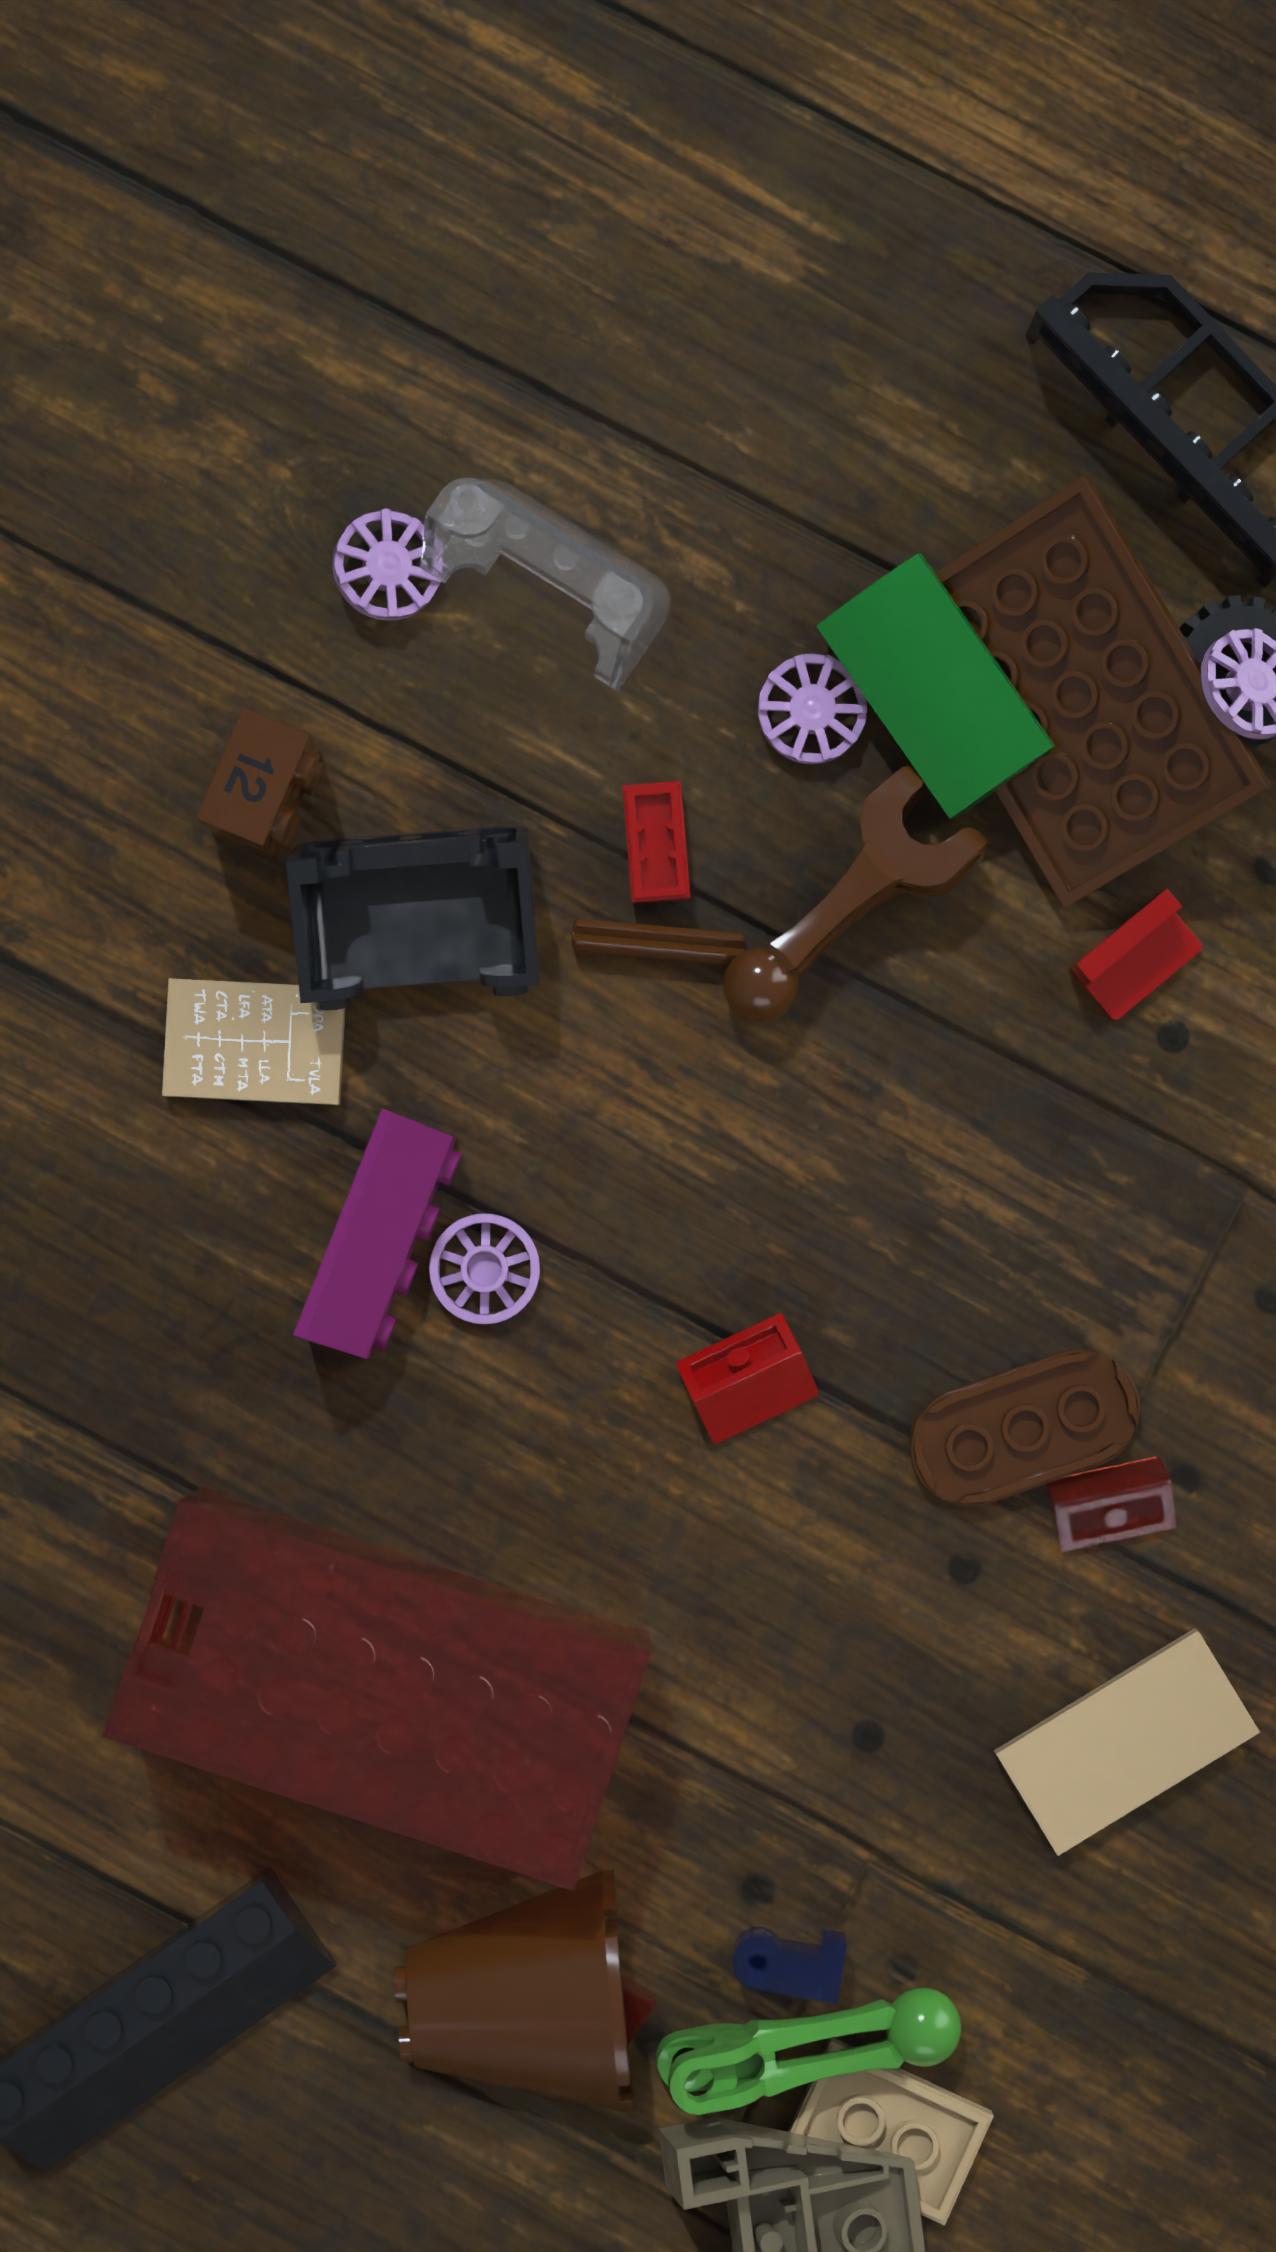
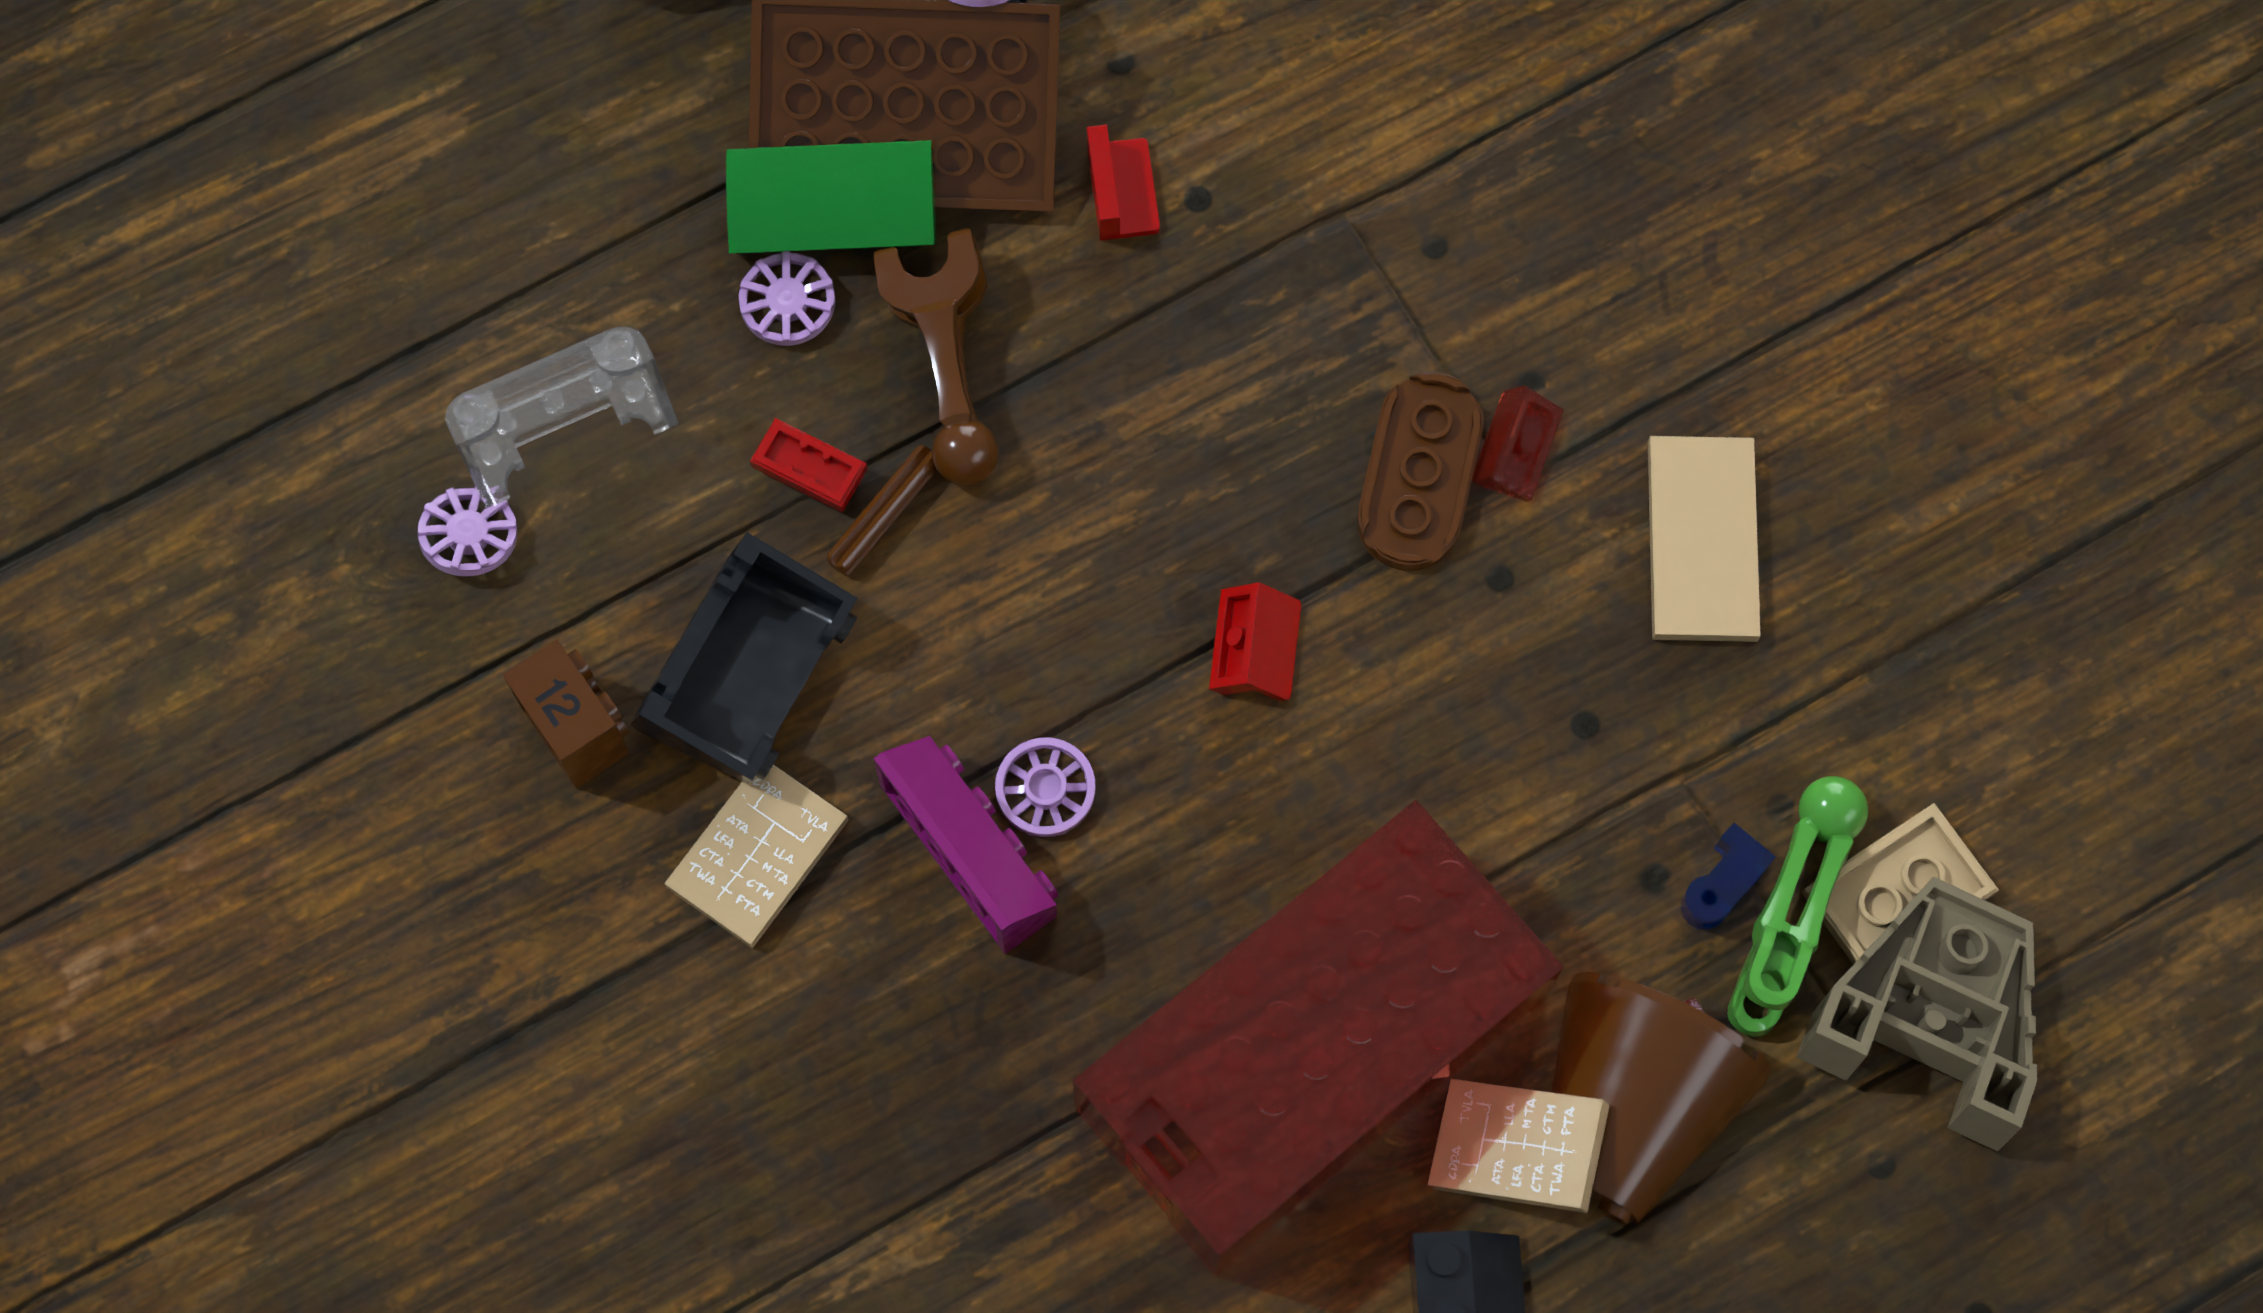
camera: 60 degrees left, 15 degrees down
none -> tan tile [1428,1079,1610,1213]

